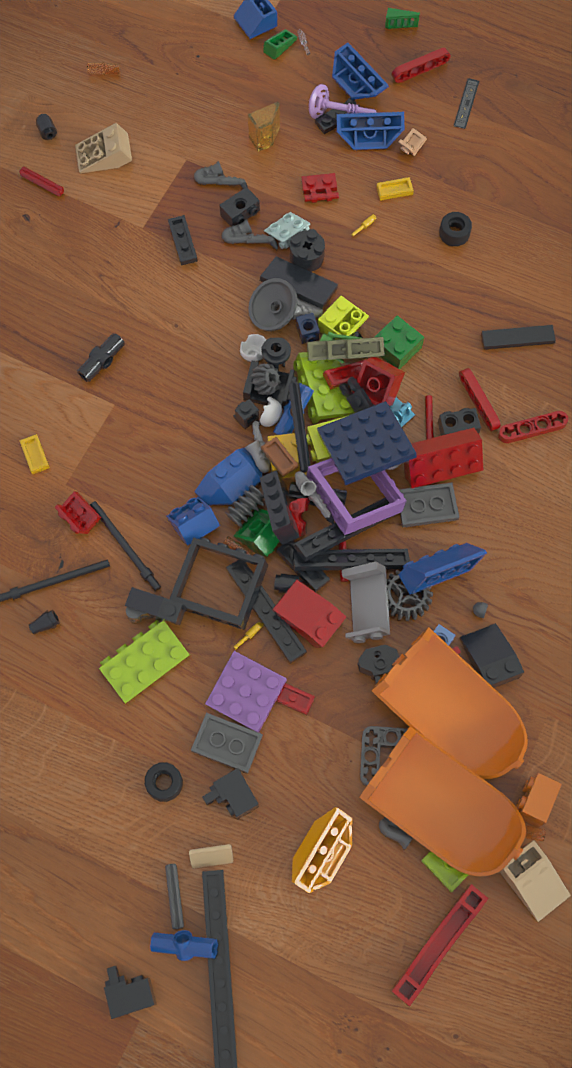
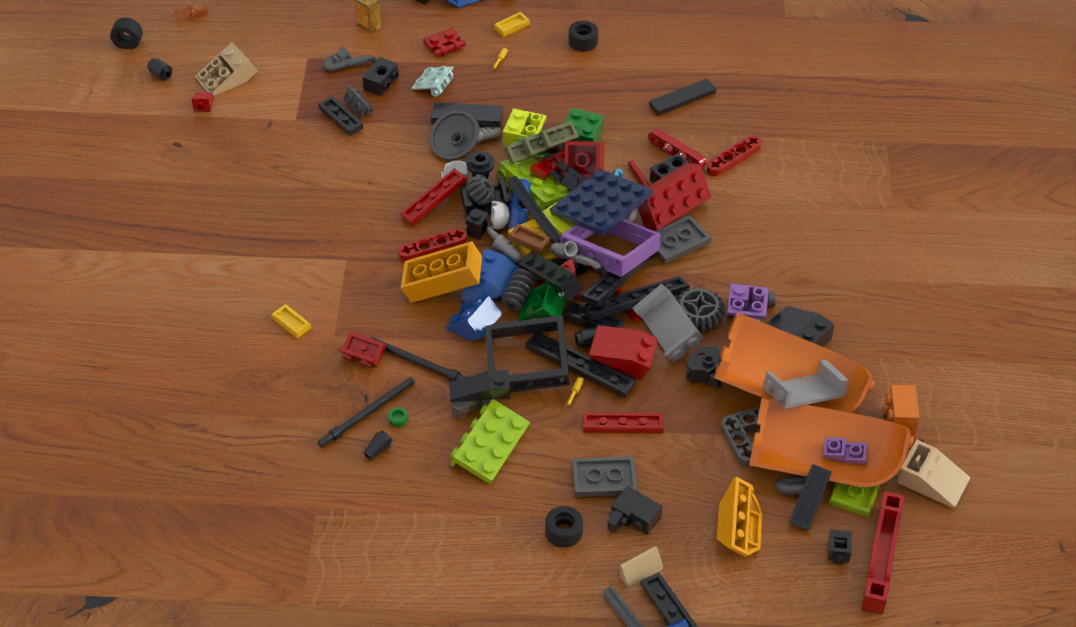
camera: 25 degrees left, 20 degrees down
red axle [19,166,64,196] -> none
black piece [77,333,125,382] -> none
medium lavender plate [205,651,287,733] -> none
dark grey piece [222,219,278,250] -> none
black brick [290,229,325,272] -> none
dark blue brick [296,313,320,344] -> none
blue slope [399,543,487,595] -> none
none -> black tyre [110,17,143,49]
none -> red bracket [192,92,214,112]
none -> dark grey hinge [343,85,373,119]
none -> green tile [388,407,408,427]
none -> red beam [398,228,467,262]
none -> red tile [400,168,467,226]
none -> light orange brick [401,241,482,303]
none -> medium lavender slope [727,283,769,319]
none -> light grey panel [763,360,849,409]
none -> black plate [789,464,832,530]
none -> medium lavender slope [823,438,868,465]
none -> black brick [827,529,852,565]

